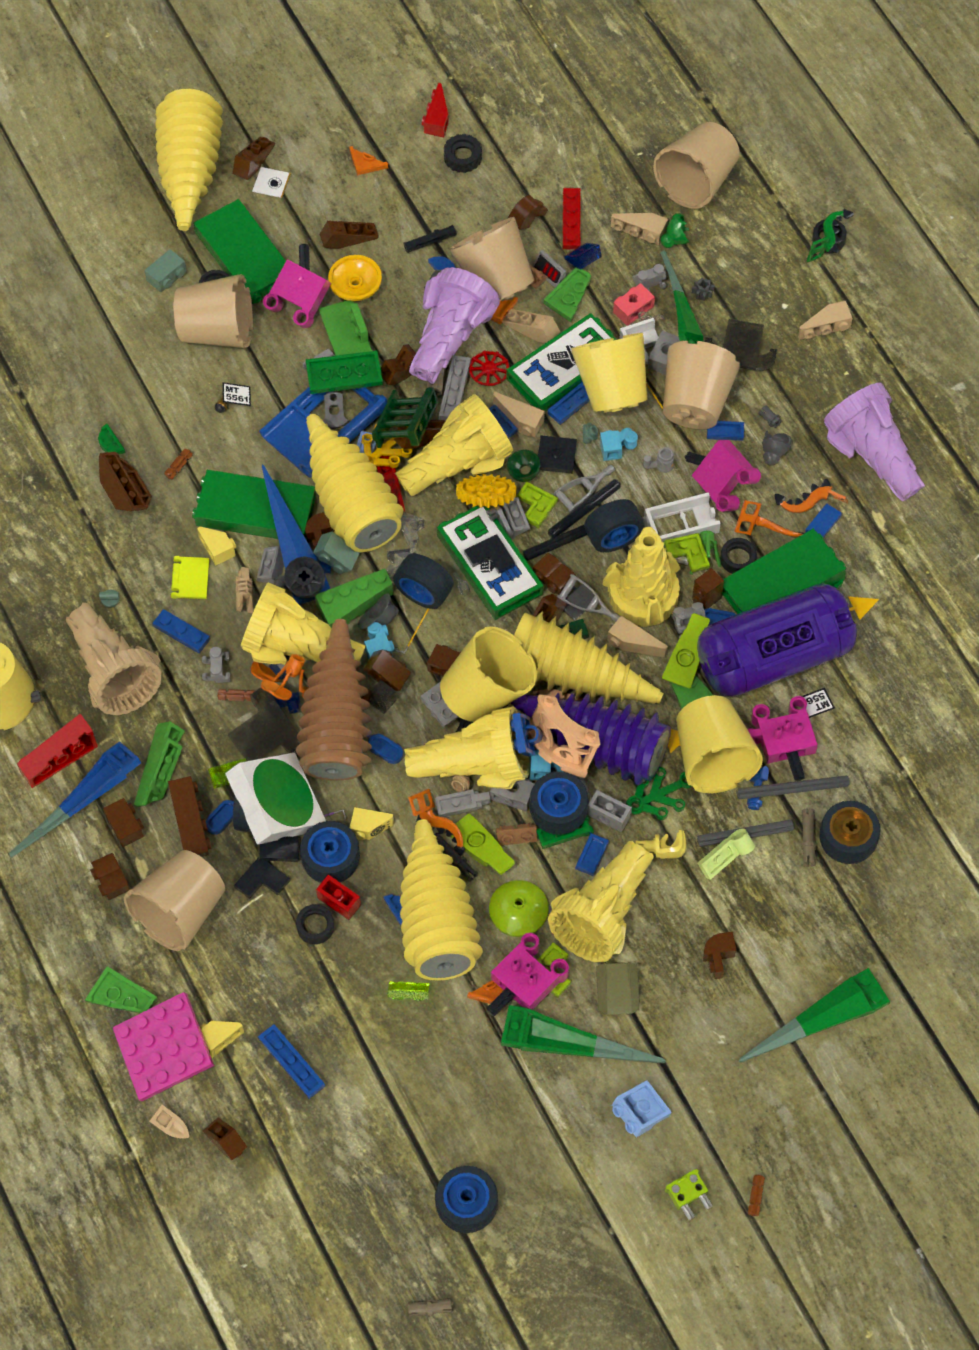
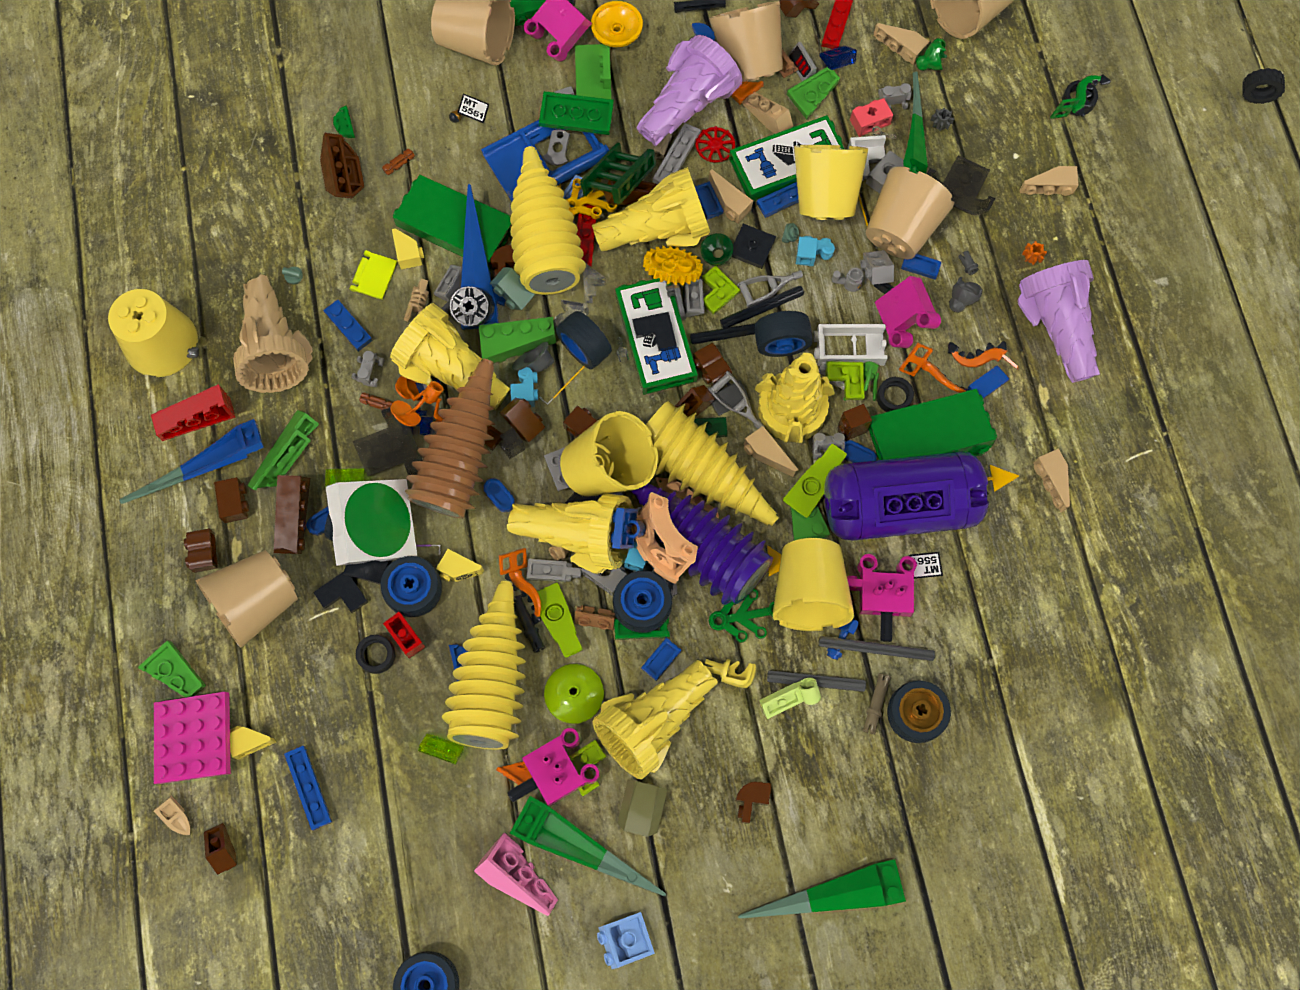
camera: 15 degrees right, 10 degrees up
reddish brown brick [380,344,416,385] -> none
light grey brick [587,790,632,833] -> none
none -> bright pink wedge [474,833,558,916]
none -> light grey brick [860,250,894,285]
none -> orange gear [1022,241,1047,265]
none -> tan slope [1033,448,1070,513]

